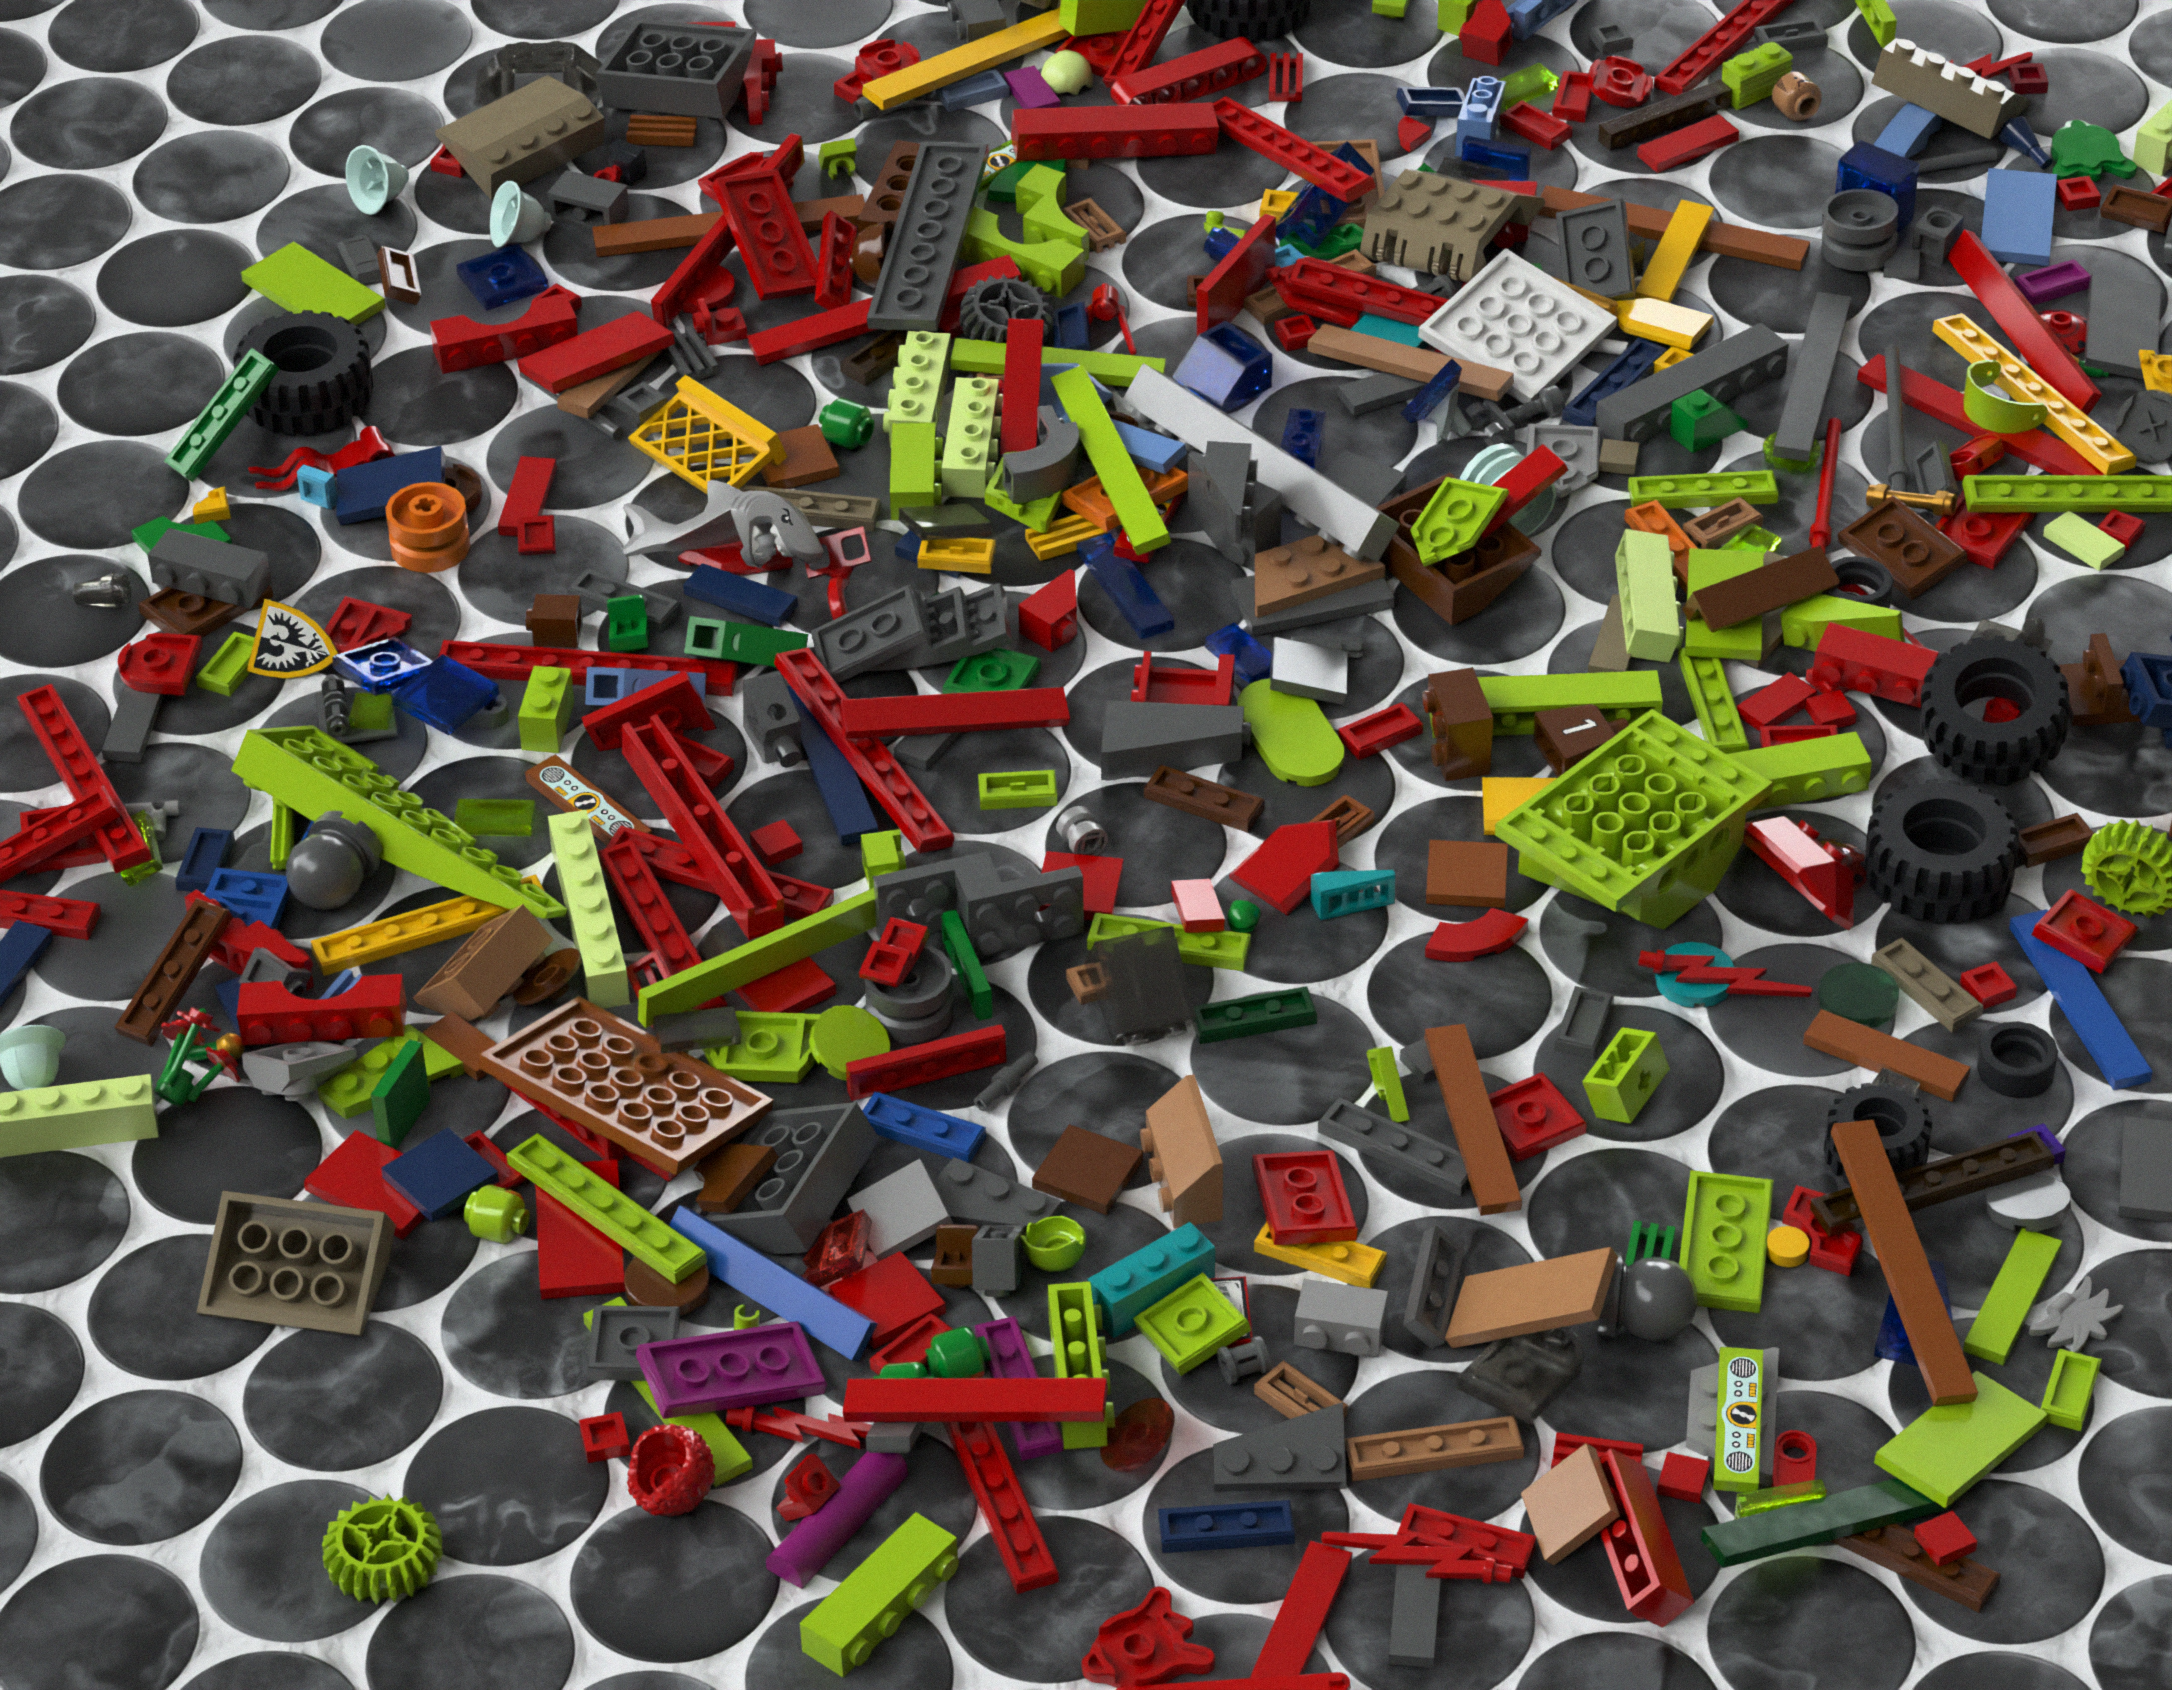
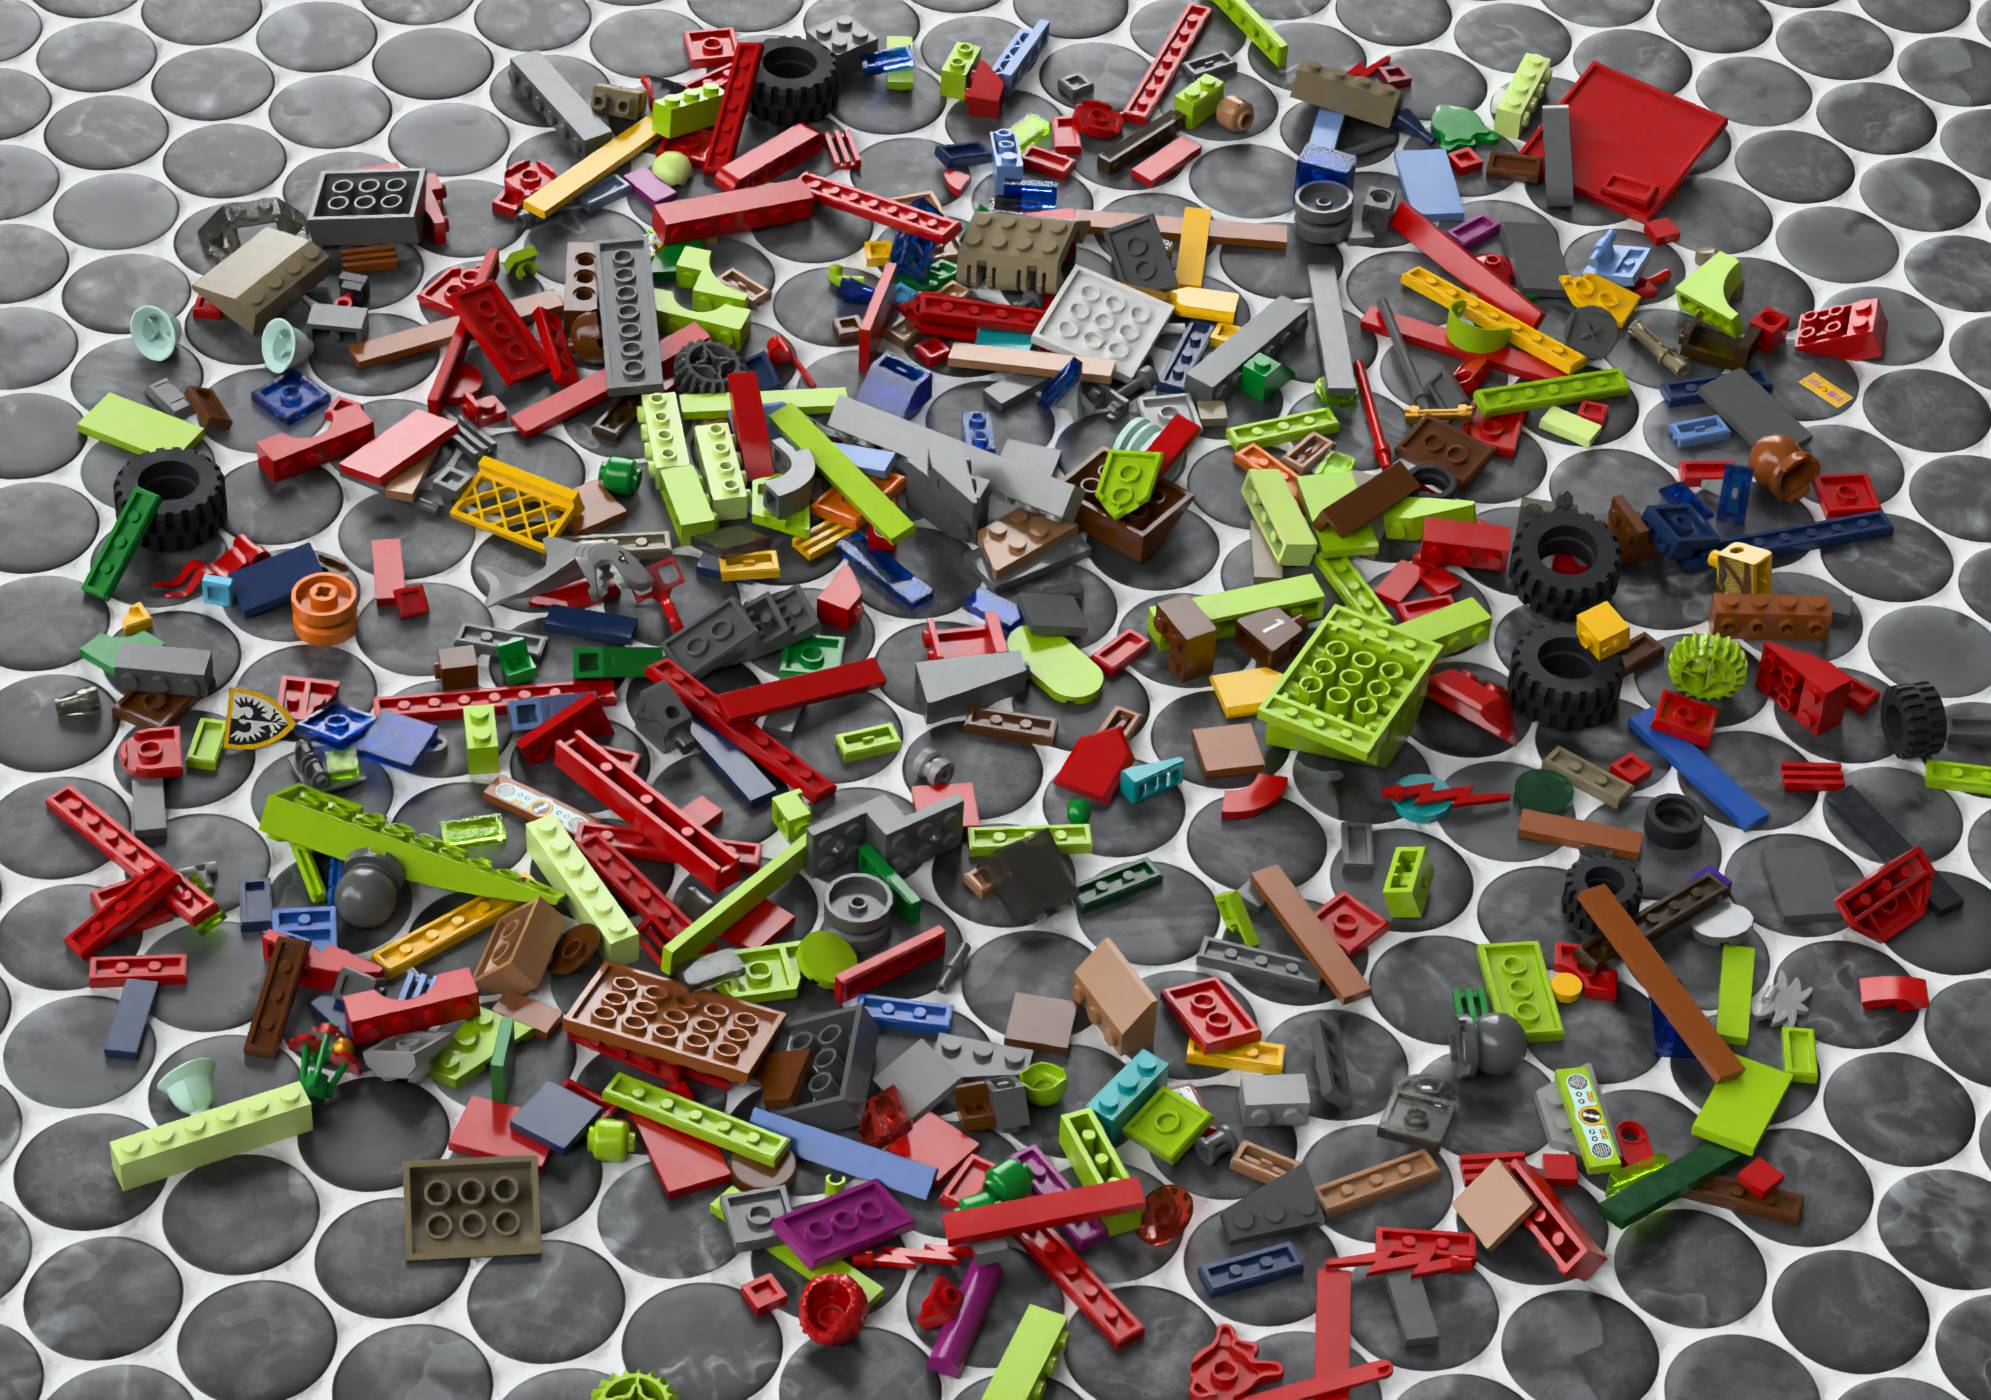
camera: 20 degrees left, 0 degrees up
red slope [858,917,930,988] -> none
tile [1171,879,1225,933] -> none
medium nougat tile [1445,1247,1618,1348] -> none
none -> yellow head [1576,601,1630,661]

